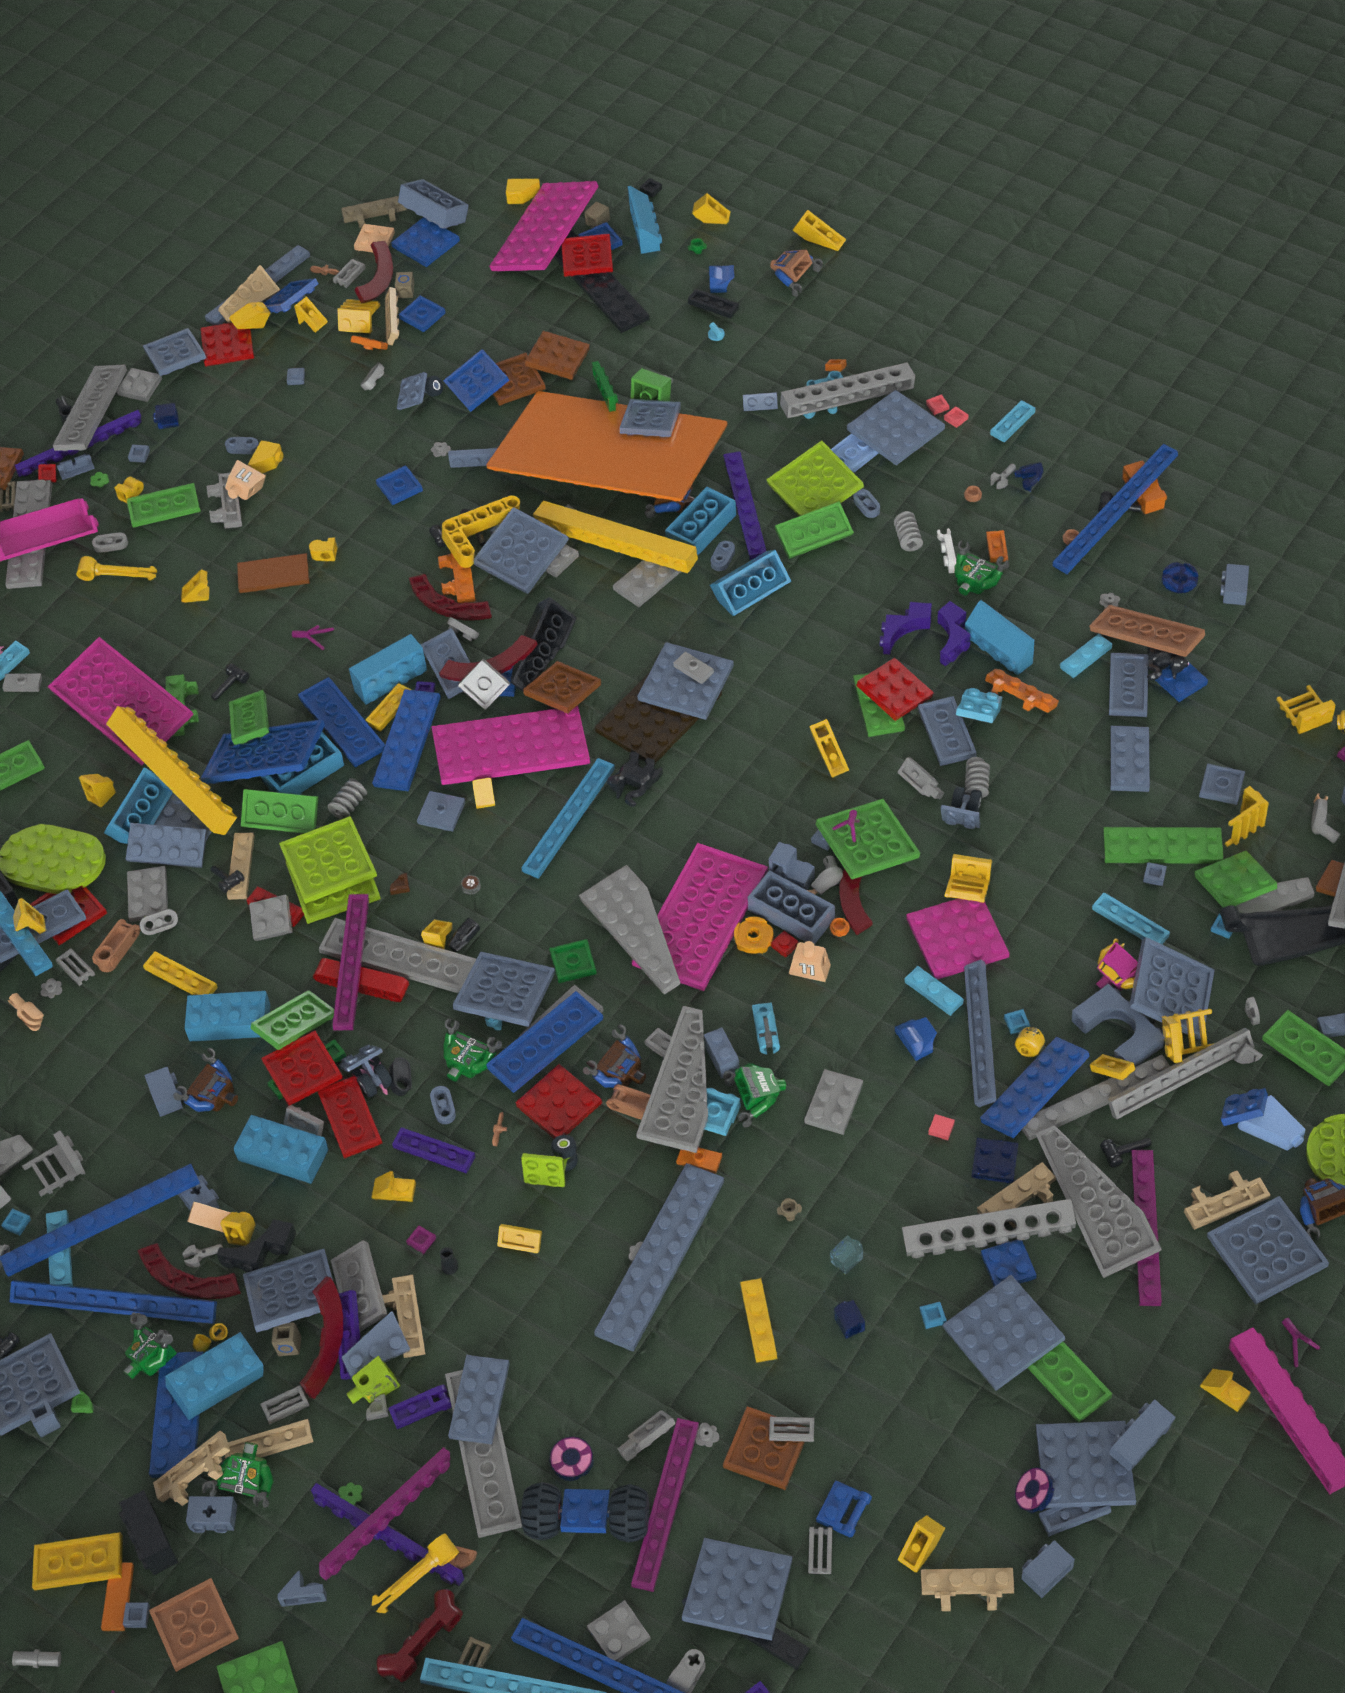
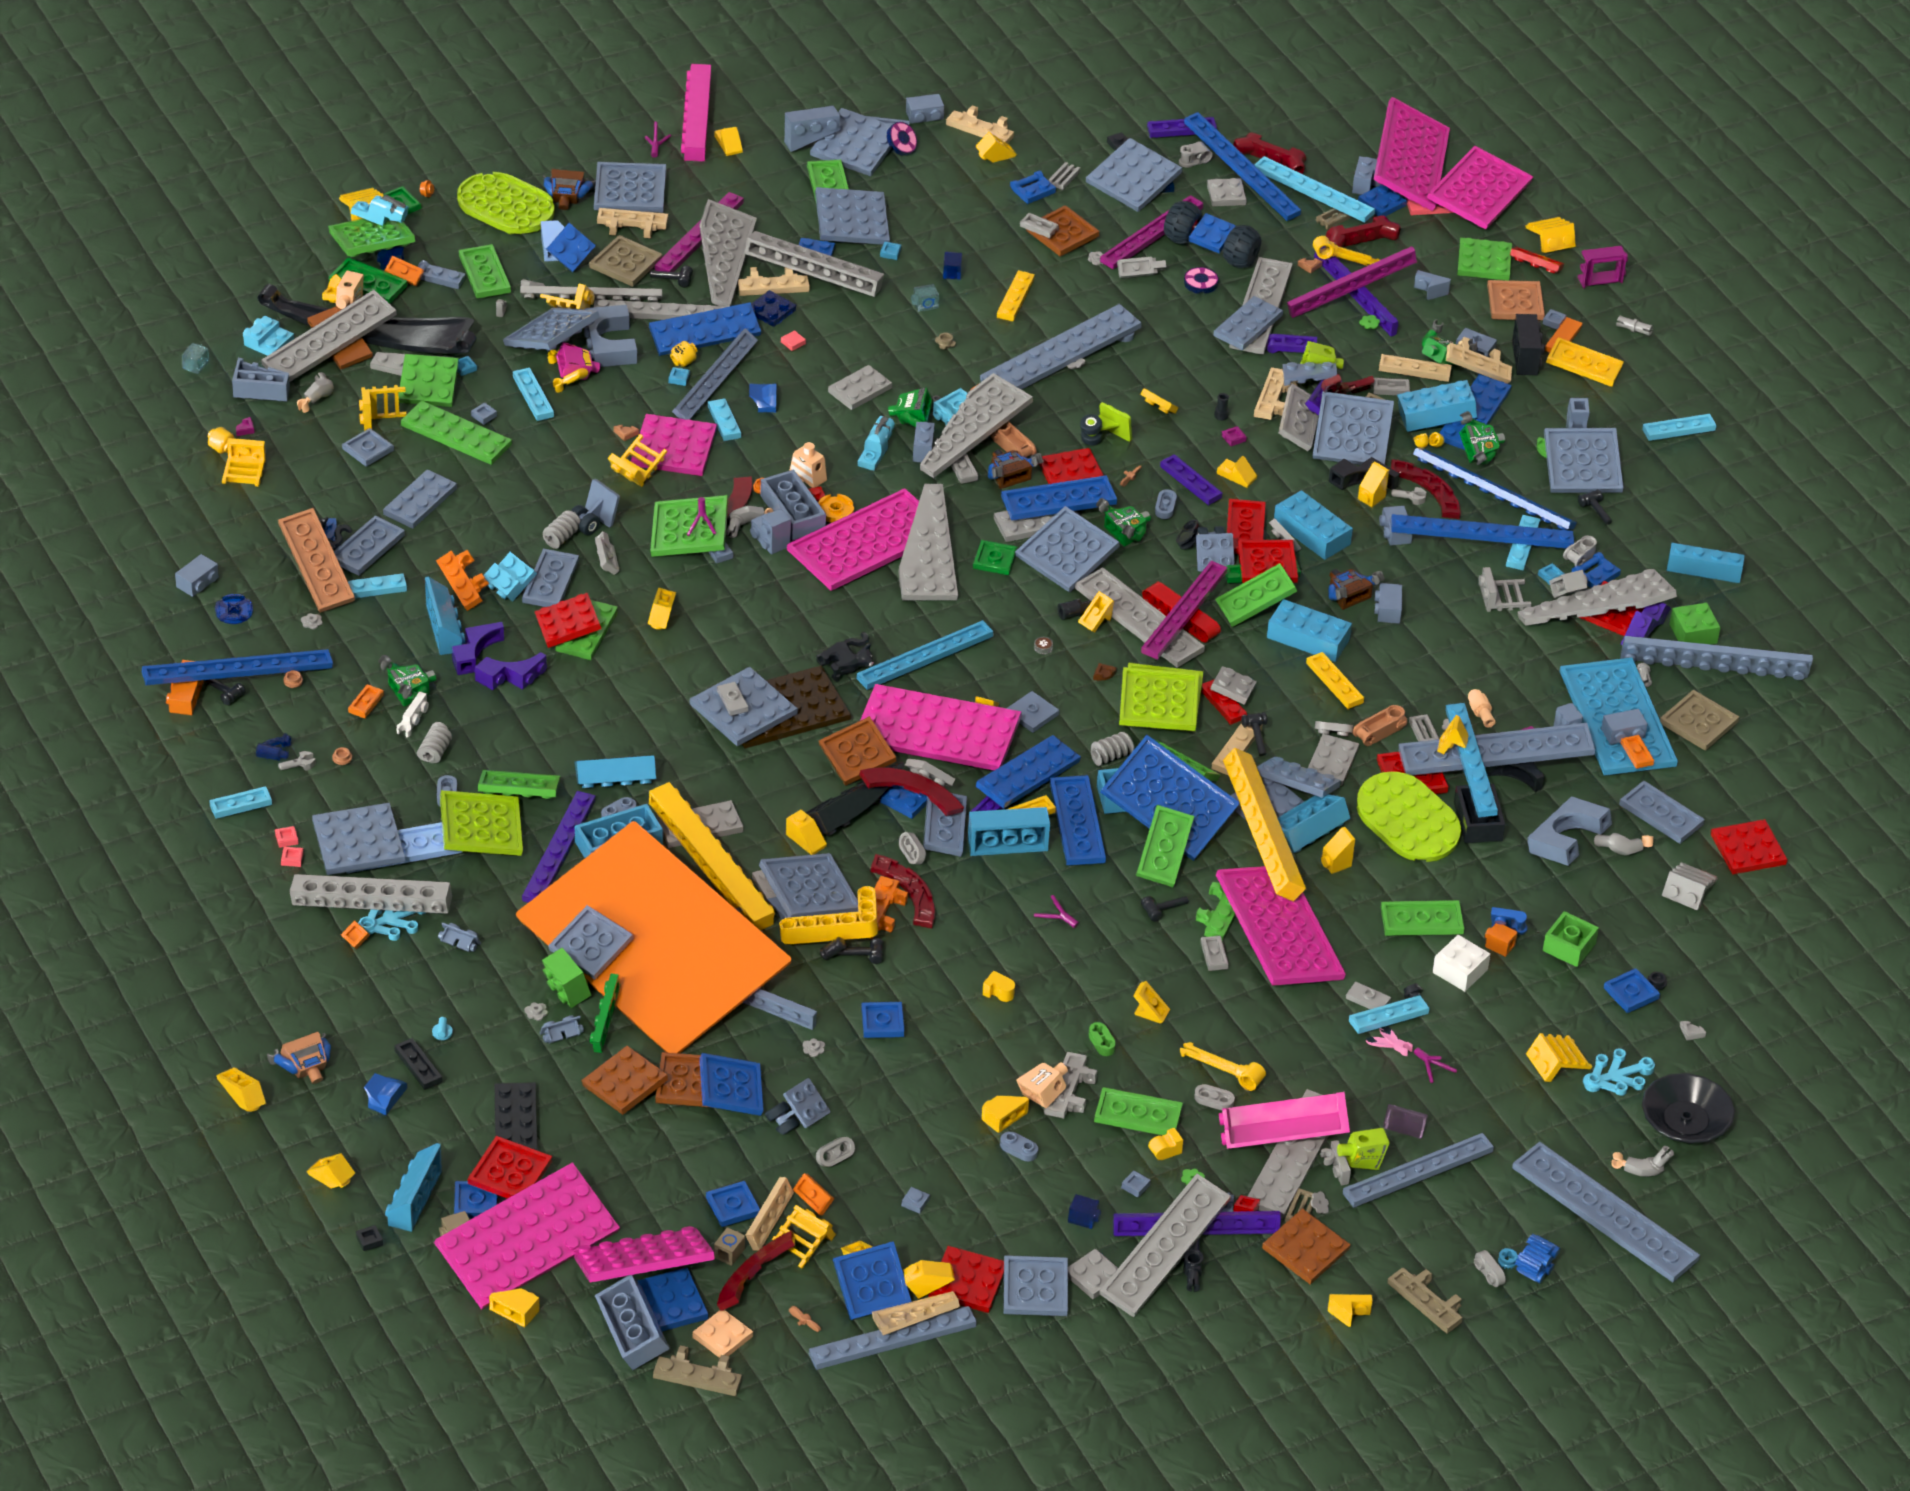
camera: 160 degrees left, 10 degrees down
light nougat tile [187,1201,231,1232] -> none
dark orange tile [237,553,310,593] -> none
light grey tile [333,259,366,288] -> none
green plate [688,238,707,254] -> none
yellow plate [1090,1054,1135,1080] -> none
none -> sand blue hinge [539,1015,584,1044]
none -> dark pink plate [574,1226,715,1282]
none -> dark tan plate [589,235,662,287]
none -> nougat tile [614,425,639,441]
none -> yellow slope [786,809,827,855]
none -> bright green beam [1089,1022,1116,1056]
none -> light grey plate [1201,936,1228,971]

